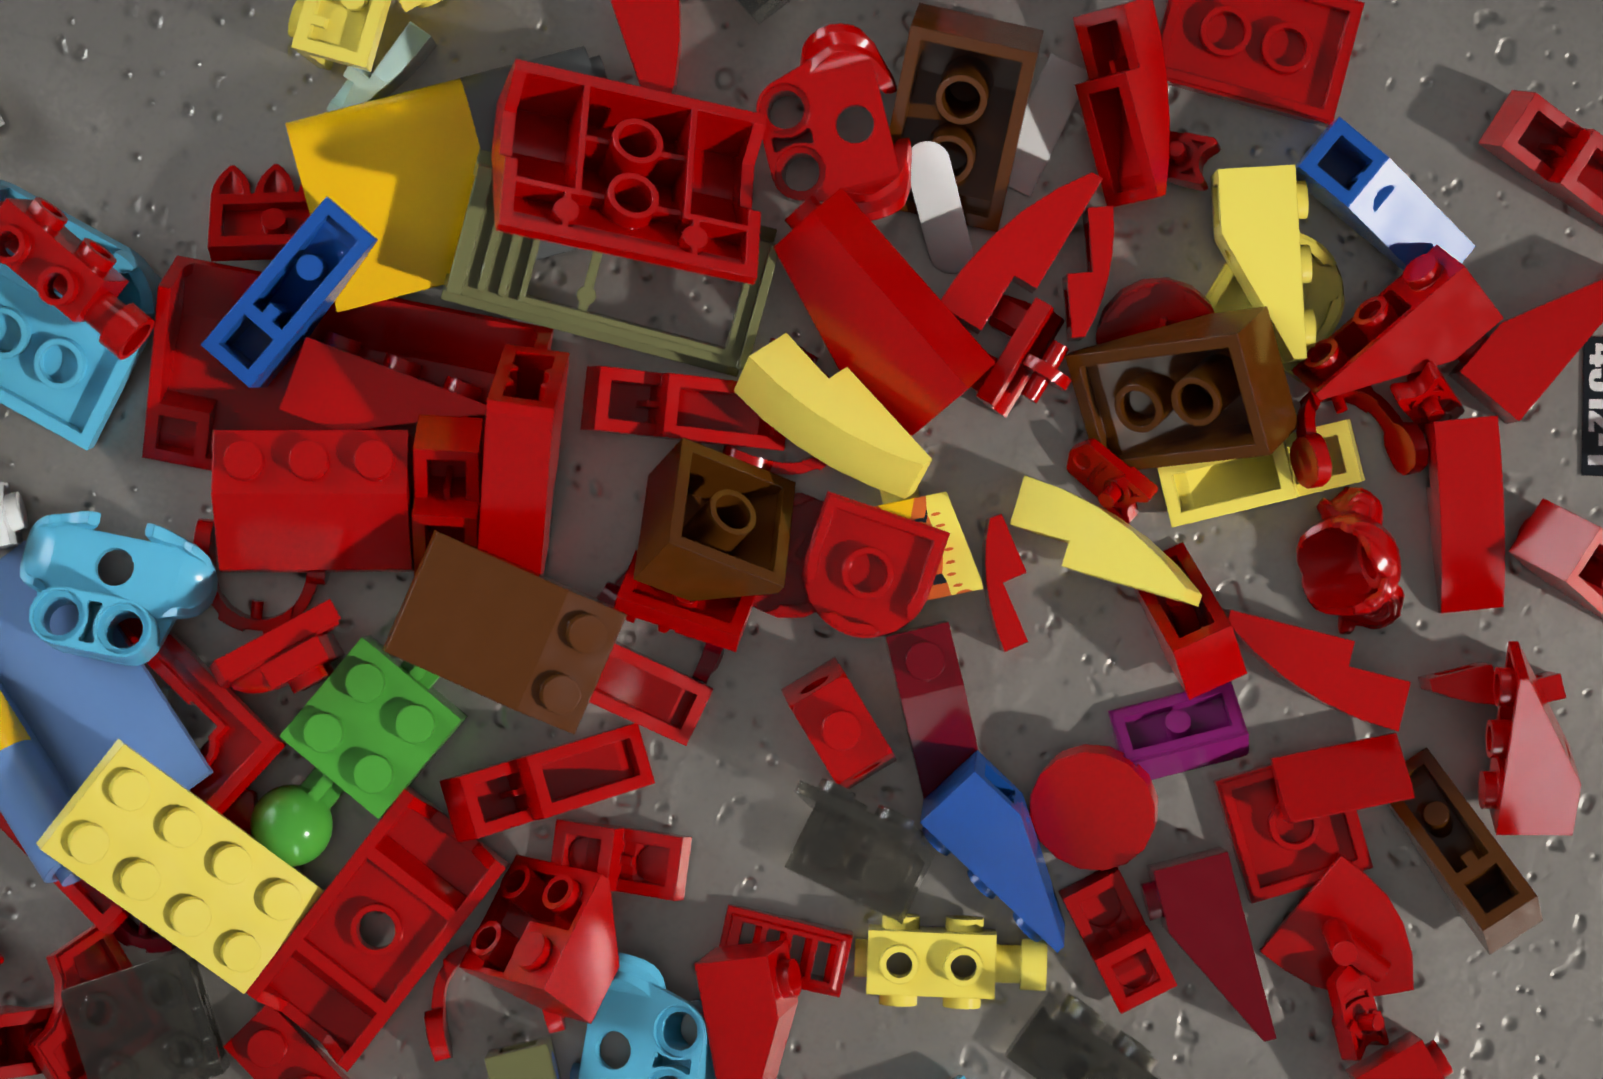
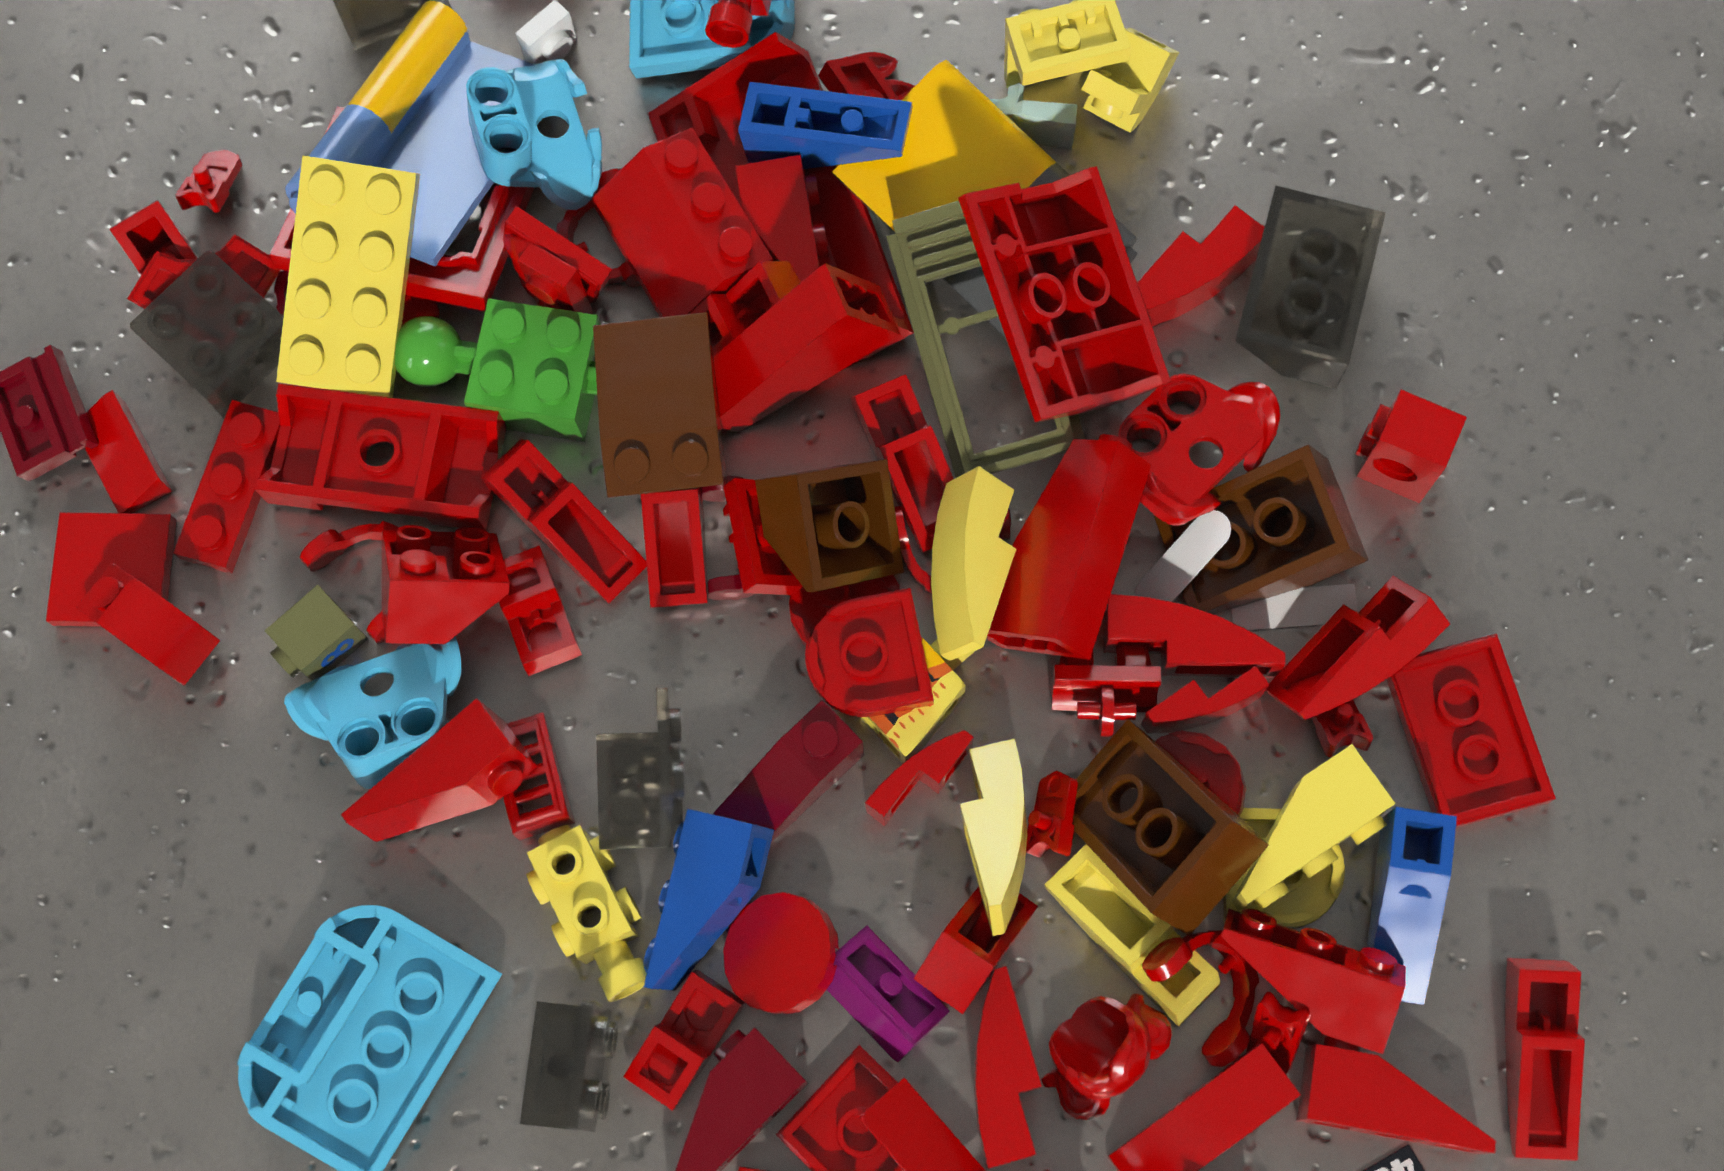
camera: 65 degrees right, 15 degrees down
red torso [781,657,897,793] -> none

